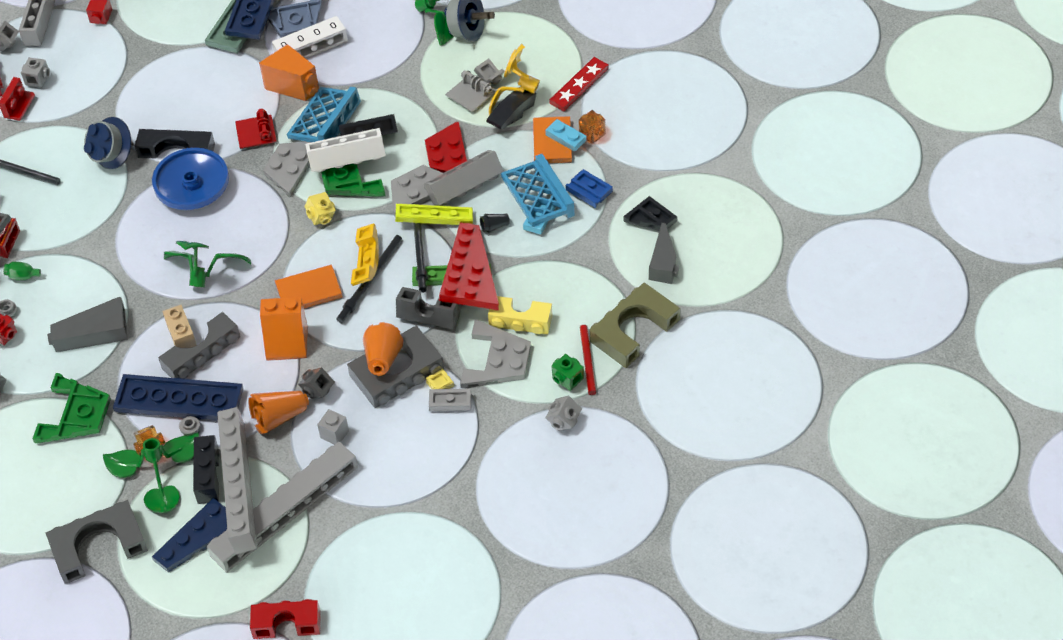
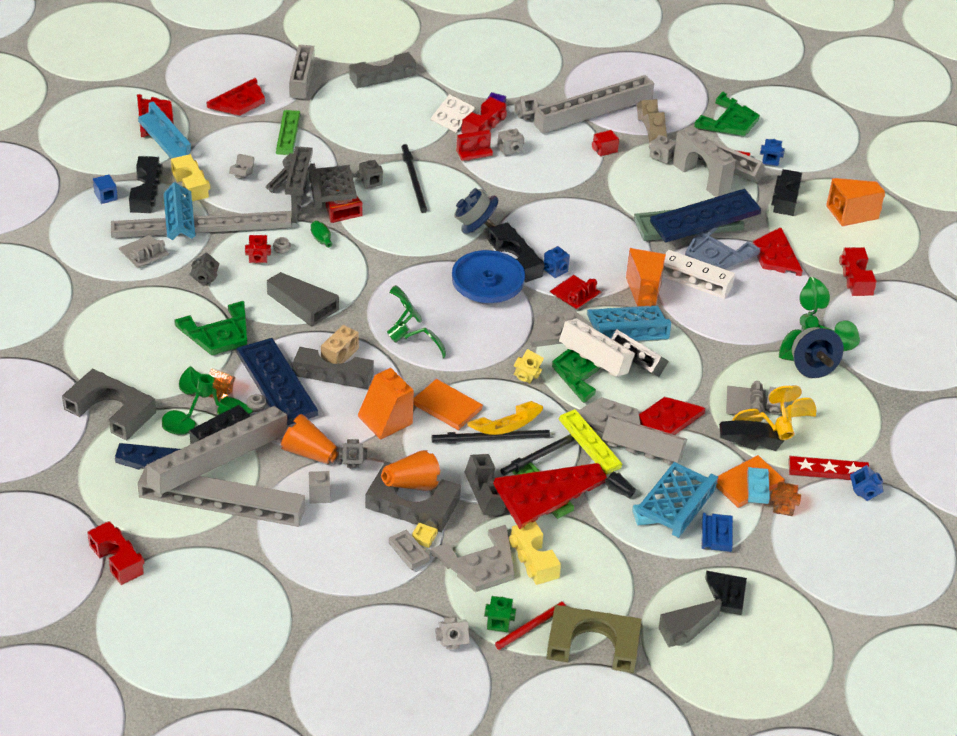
camera: 50 degrees right, 10 degrees down
none -> blue brick [543,246,570,278]
none -> blue brick [850,465,884,501]

